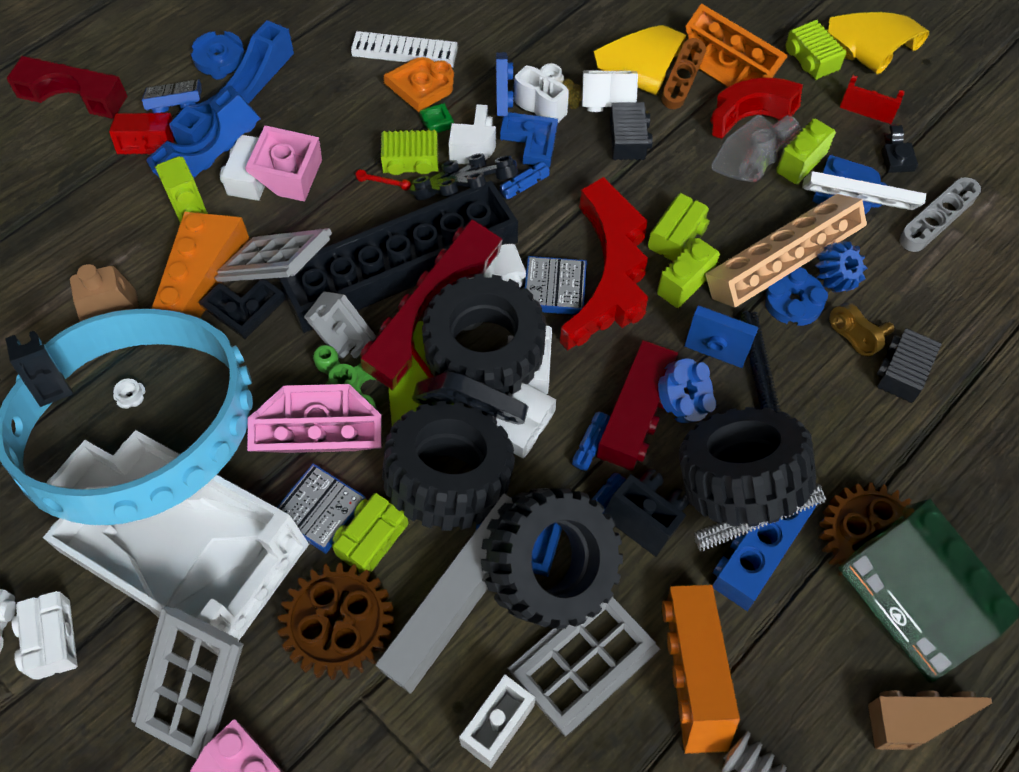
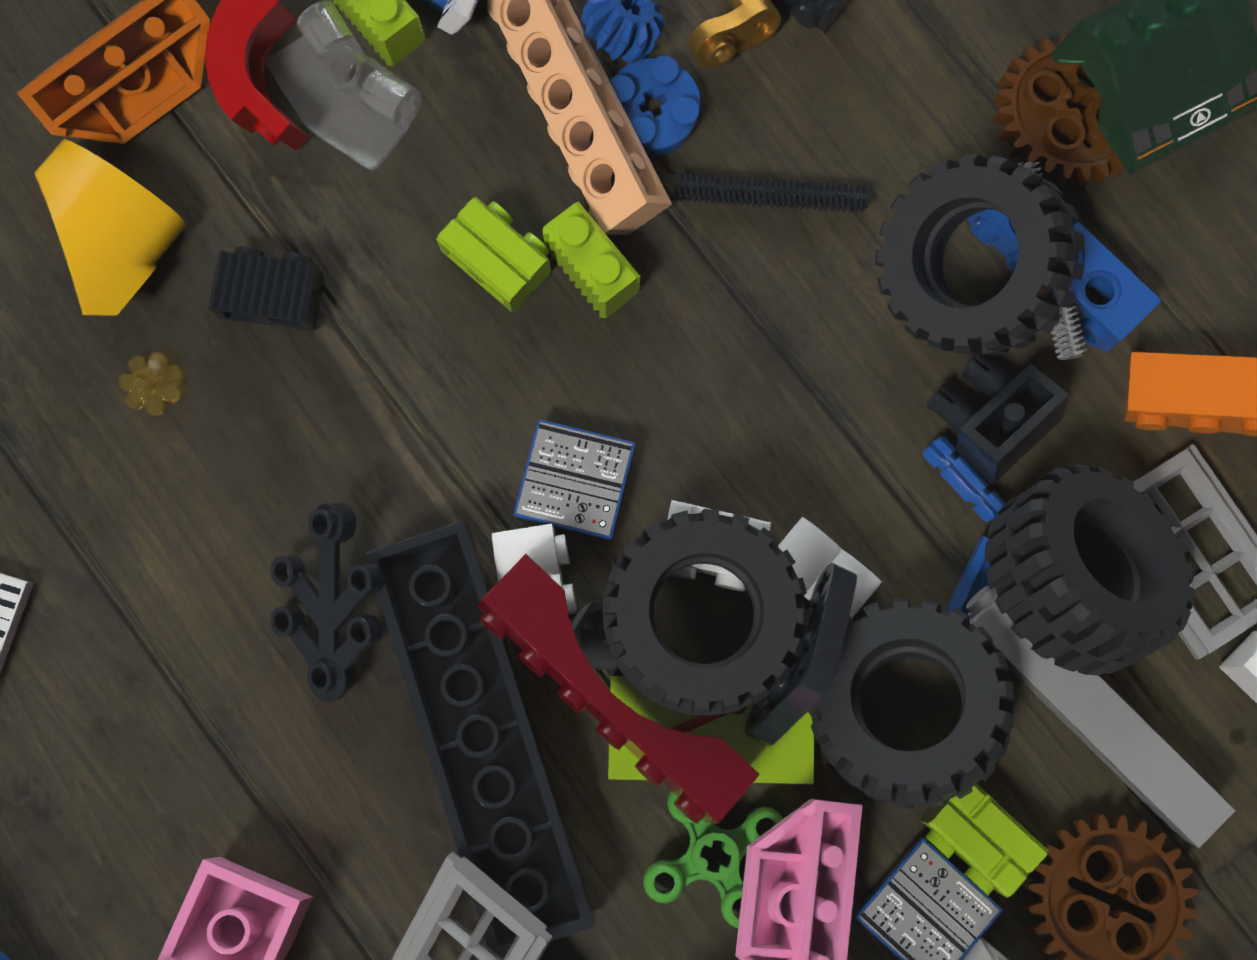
camera: 80 degrees left, 20 degrees up
light grey hinge [304,292,376,359] -> none
red hinge [356,170,411,190] -> none
lime brick [381,129,438,175] -> none
orange plate [384,57,454,112] -> none
green tile [419,103,454,133] -> none
white brick [449,104,496,164] -> none
plate [496,52,513,116] -> none
blue plate [500,112,558,167] -> none
blue axle [500,162,550,199] -> none
white brick [514,65,569,122] -> none
white plate [541,63,564,83] -> none
red arch [560,177,648,351] -> none
blue axle [572,412,610,471] -> none
white brick [582,70,638,112] -> none
dark red brick [597,340,678,471] -> none
blue plate [658,359,716,423] -> none
dark orange beam [661,38,706,109] -> none
blue plate [684,306,758,368] -> none

